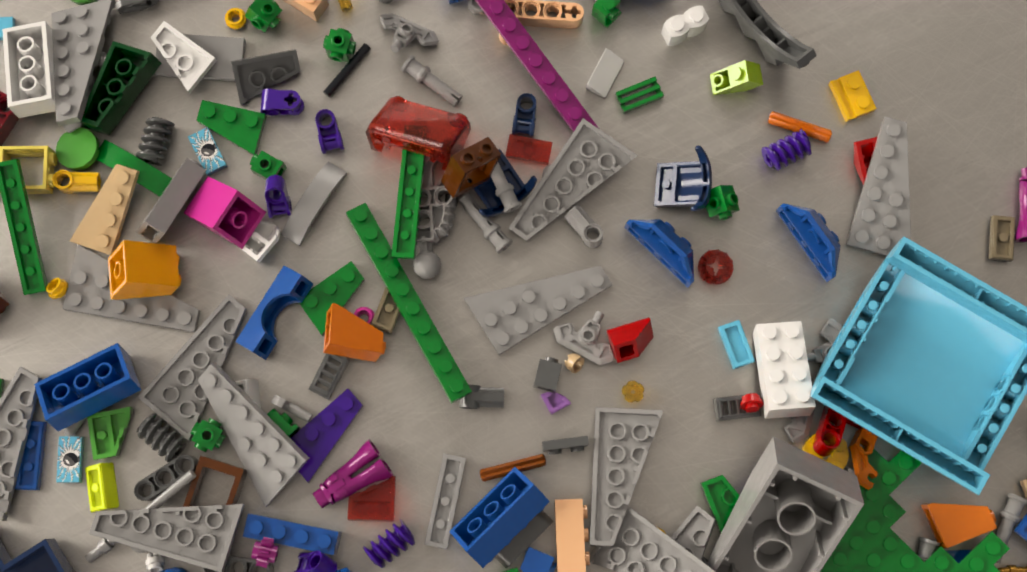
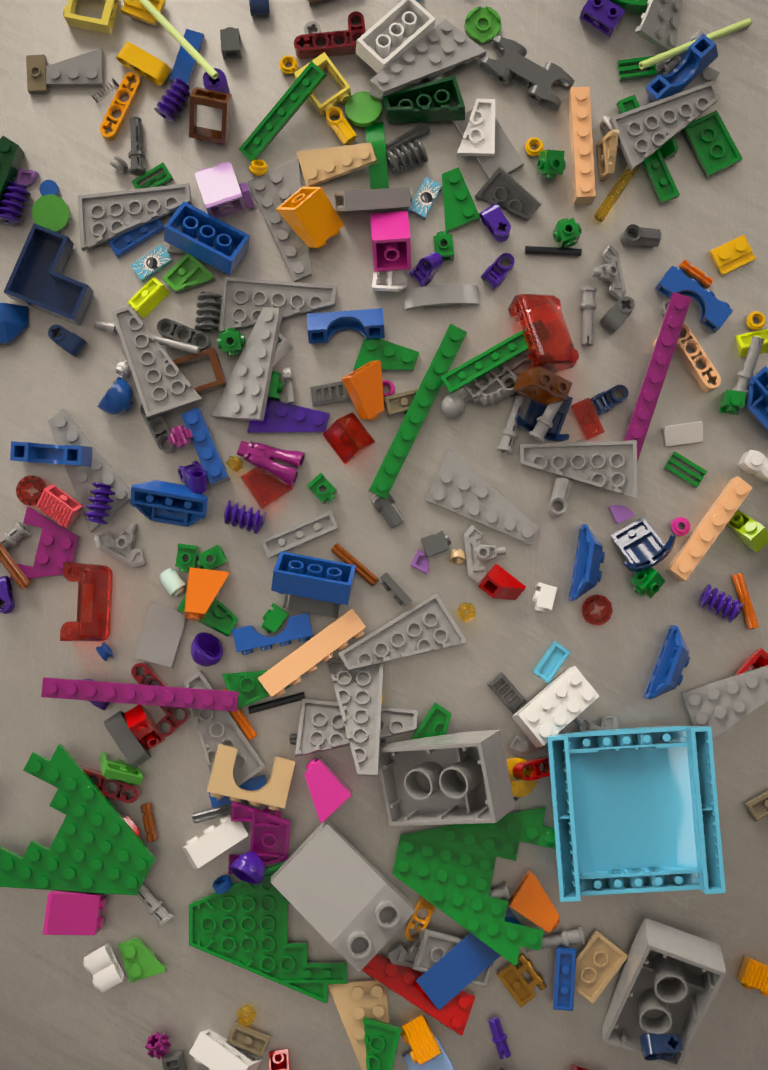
camera: 60 degrees right, 5 degrees up
red plate [740,393,763,413] -> none
orange piece [848,427,878,490] -> none
none -> slope [195,162,247,219]
none -> clear yellow plate [226,455,243,472]
none -> medium lavender tile [239,182,254,209]
none -> green brick [307,473,337,504]
none -> clear red slope [322,412,375,465]
none -> dark grey axle [385,122,430,153]
none -> white brick [533,582,558,613]
none -> dark grey piece [600,296,635,333]
none -> medium lavender tile [609,505,635,524]
none -> light nougat brick [665,476,753,582]
none -> dark pink plate [671,517,690,536]

